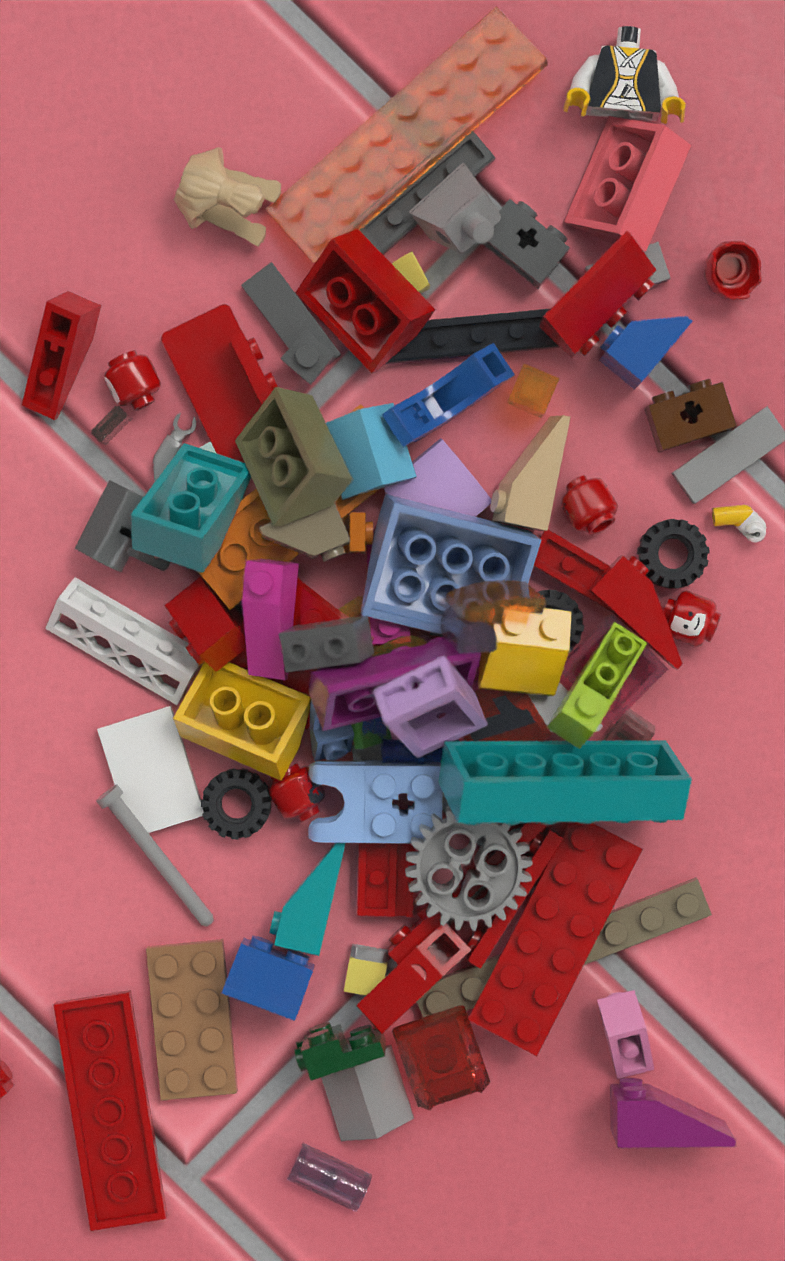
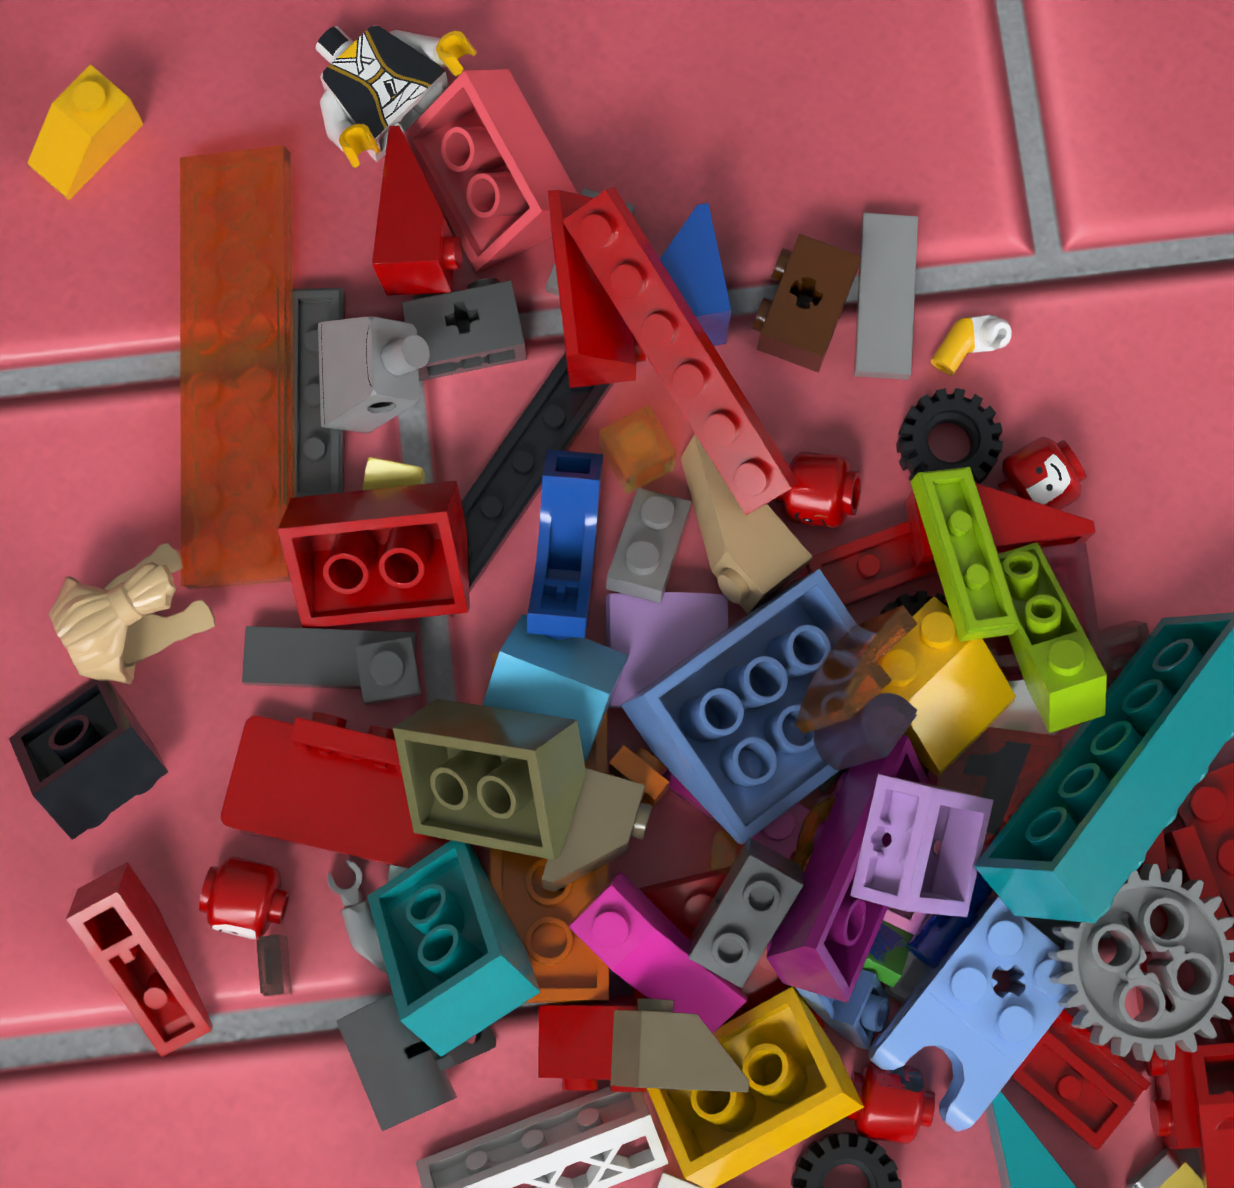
camera: 50 degrees left, 10 degrees down
red hair [704,241,762,300] -> none
none -> black slope [9,679,168,840]
none -> red slope [372,126,463,296]
none -> red plate [562,187,799,515]
none -> light grey plate [606,488,692,603]
none -> dark tan slope [610,999,749,1092]
none -> lime tile [910,467,1021,642]

